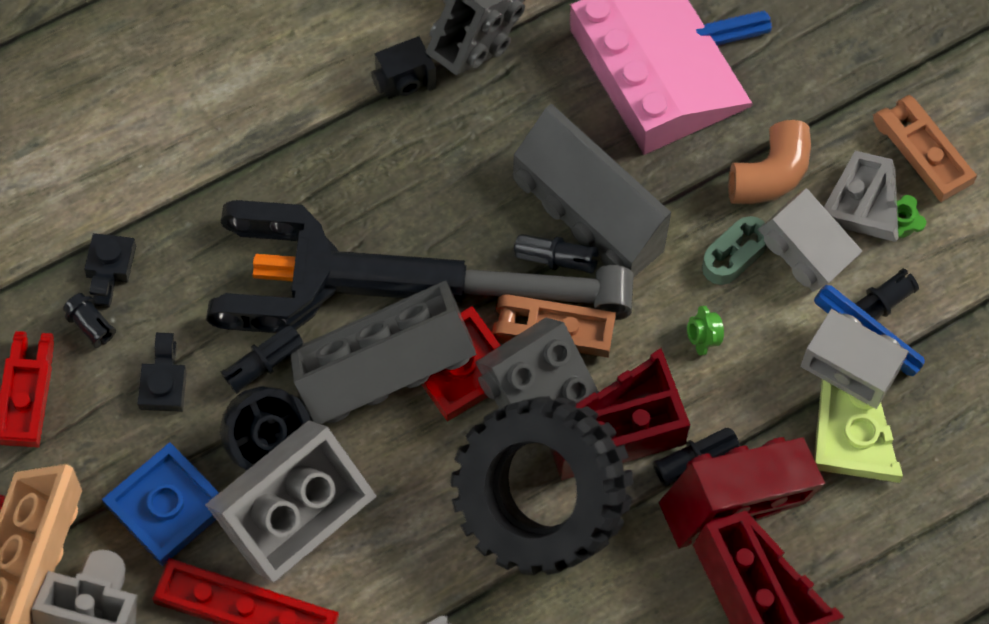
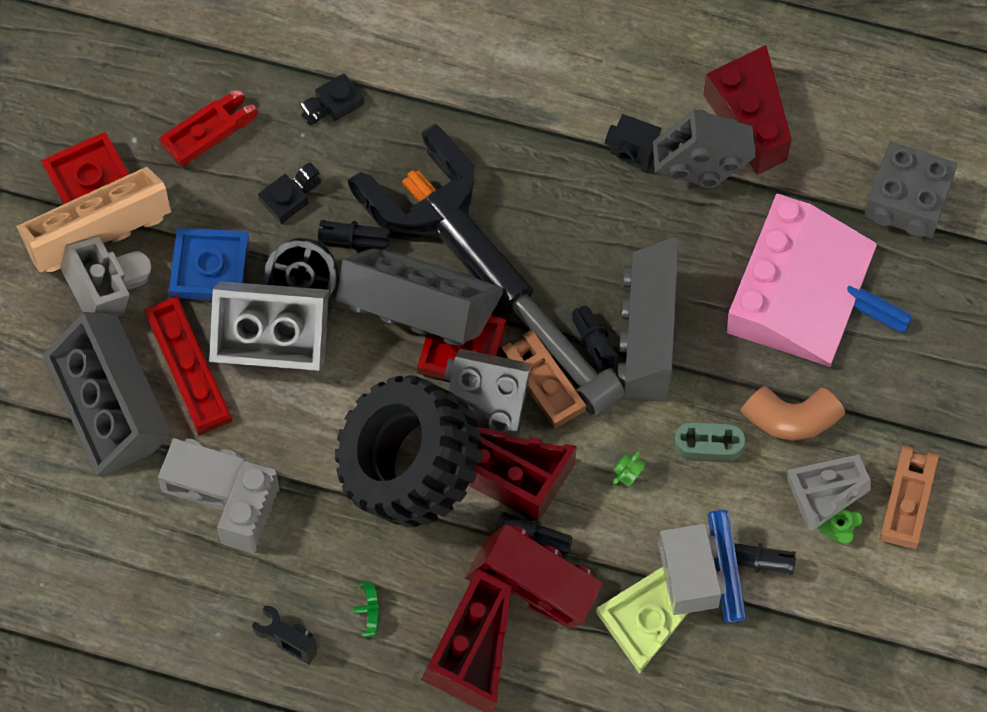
camera: 50 degrees right, 0 degrees up
black pin [63,293,116,348] -> none
light grey brick [758,188,863,292] -> none

